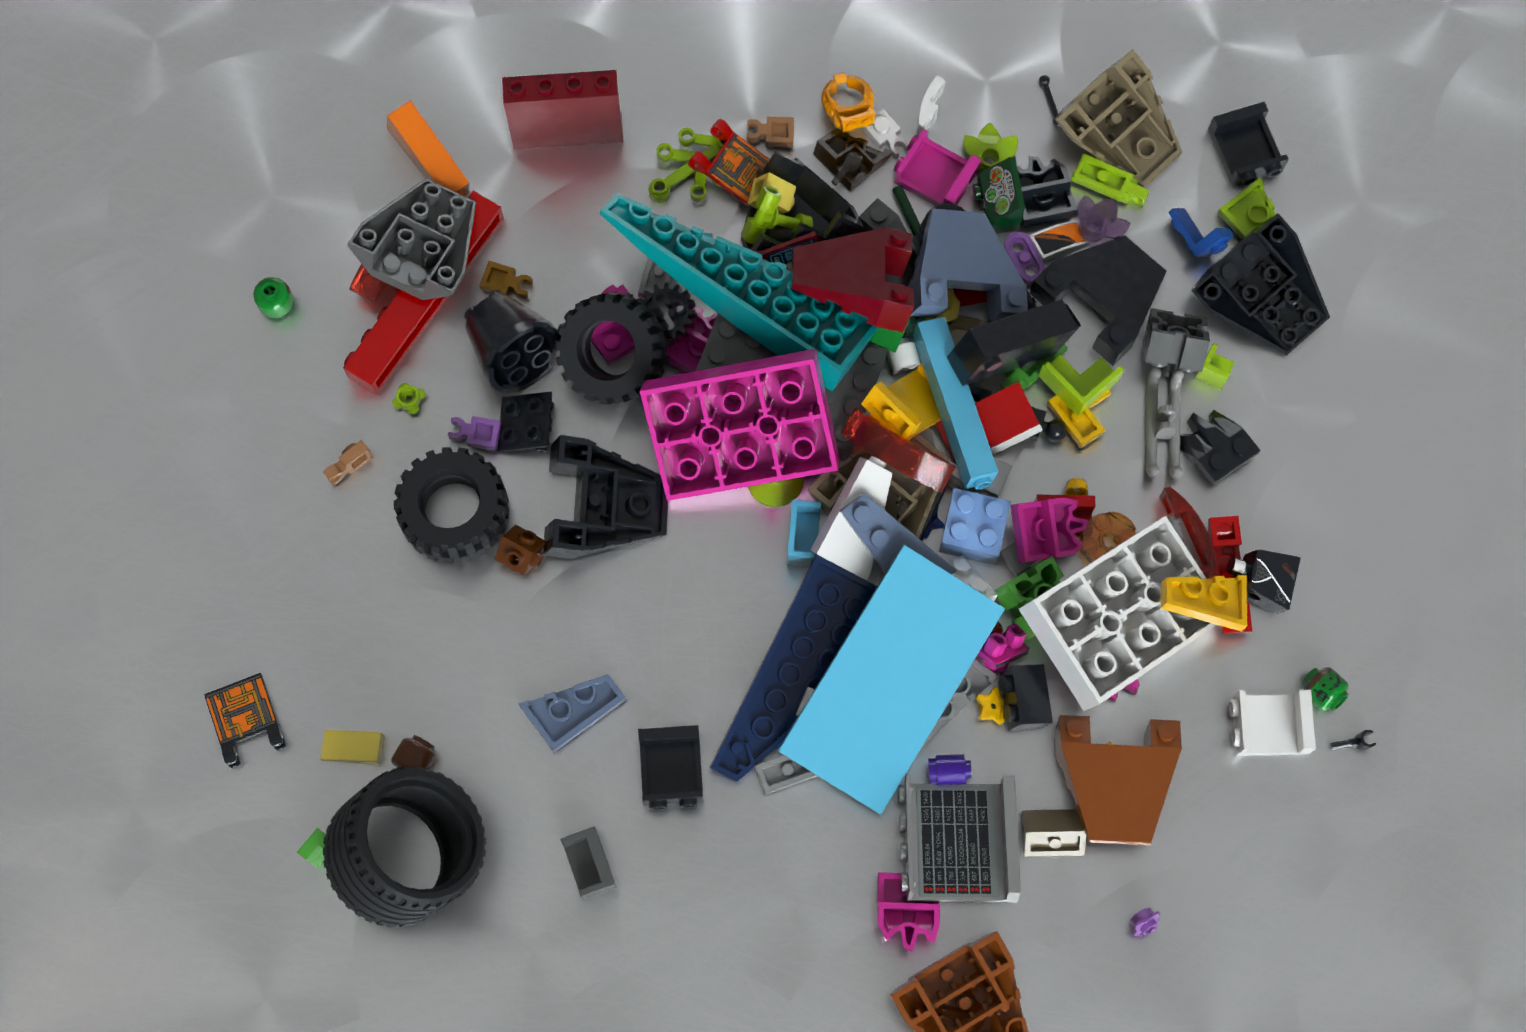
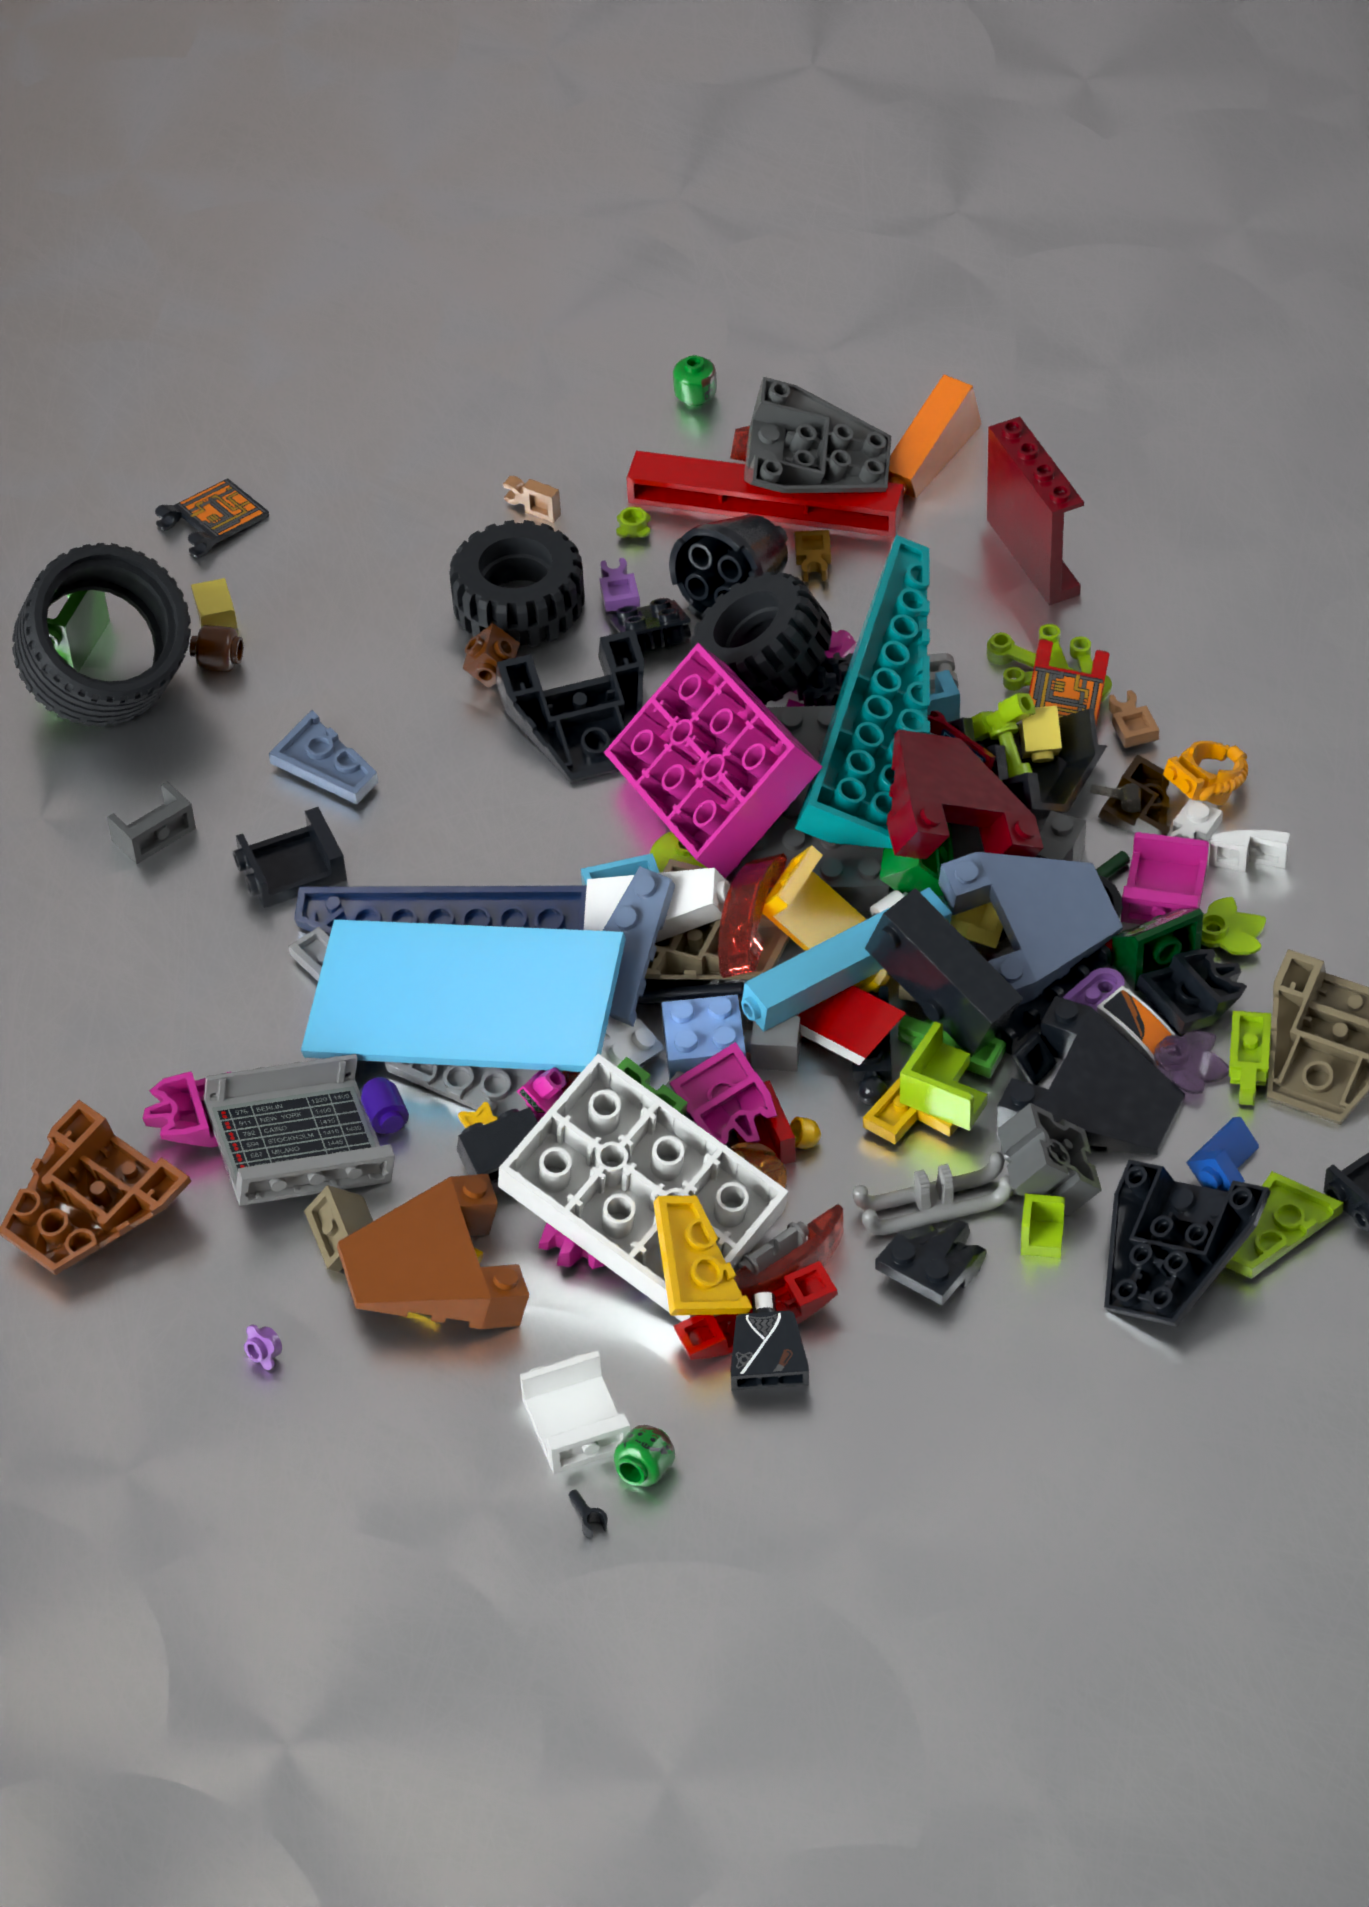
camera: 75 degrees right, 25 degrees down
black hinge [1039,75,1060,127] -> none

